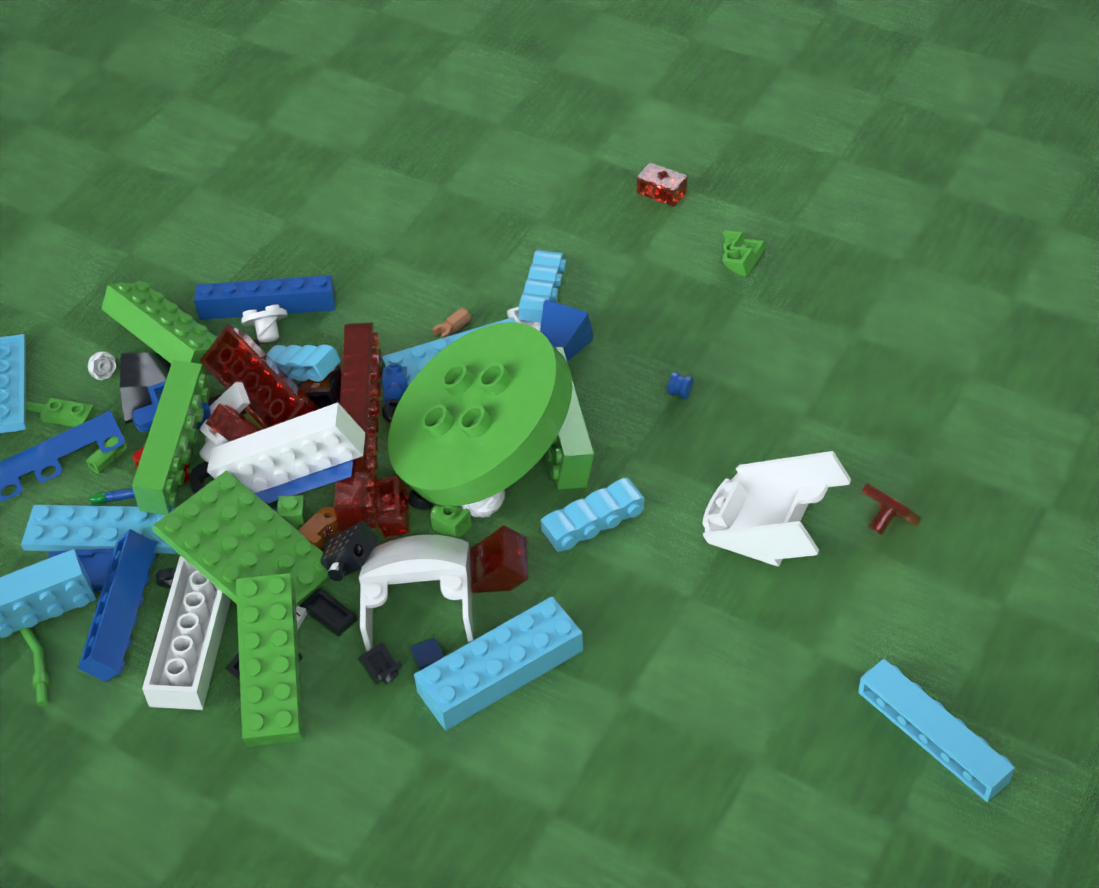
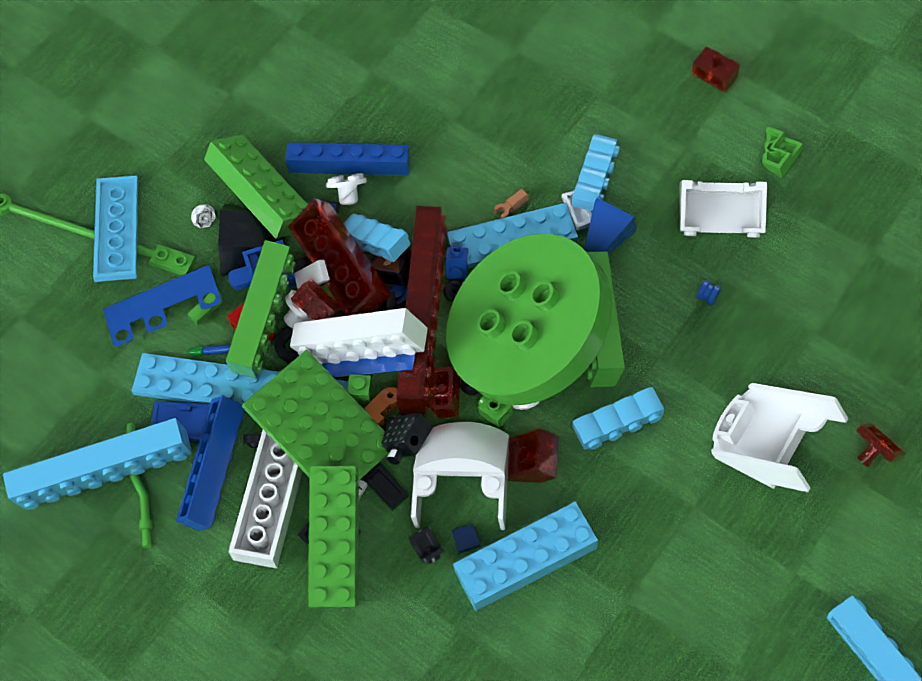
camera: 10 degrees right, 15 degrees up
none -> white windscreen [679,180,767,238]

